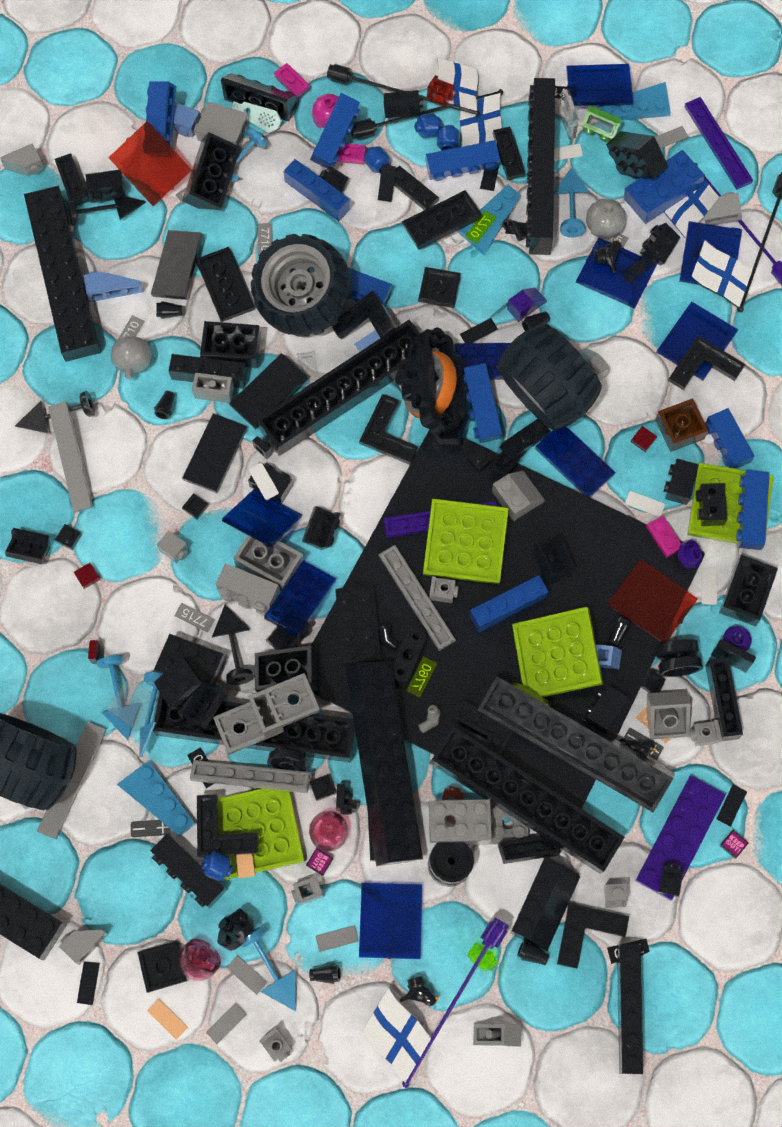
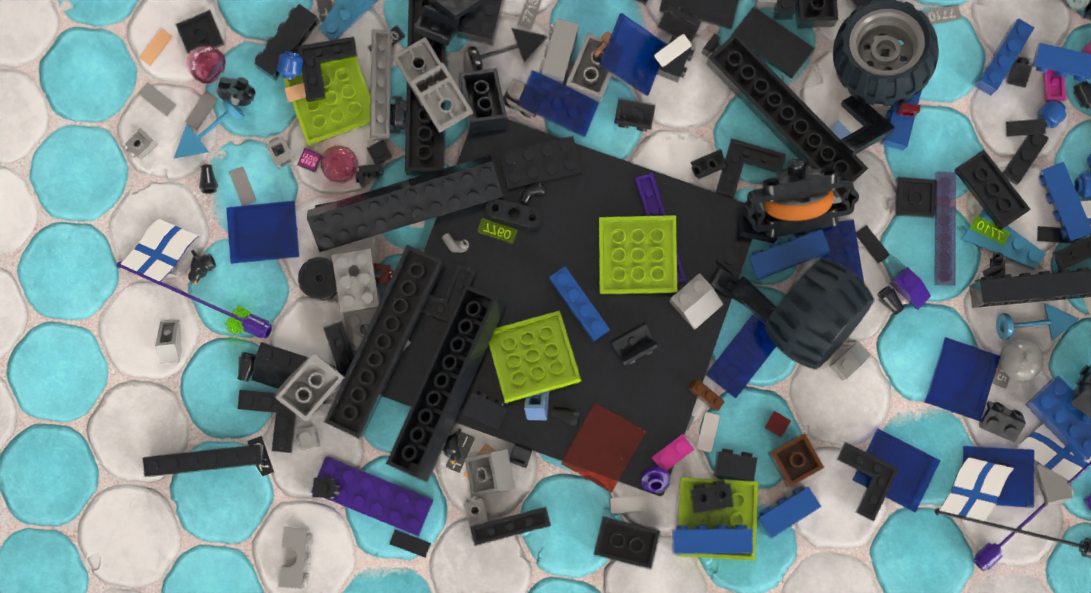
camera: 80 degrees right, 10 degrees up
light grey tile [379,545,456,651] -> none
light grey brick [429,576,458,603] -> none
black animal [594,239,622,274] -> none
black sticker [620,254,656,283] -> none
black wheel [655,639,703,677] -> none
black tile [711,639,756,673] -> none
tile [720,830,749,859] -> none
dark purple plate [722,626,752,651] -> none
none -> light grey slope [275,353,344,421]
none -> light grey arch [278,527,313,589]
none -> medium nougat hand [593,31,614,57]
none -> black bracket [657,5,701,43]
none -> reddish brown piece [687,379,725,411]
none -> black hips [690,149,729,179]
none -> dark red tile [896,103,921,117]
none -> clear purple plate [934,172,956,286]

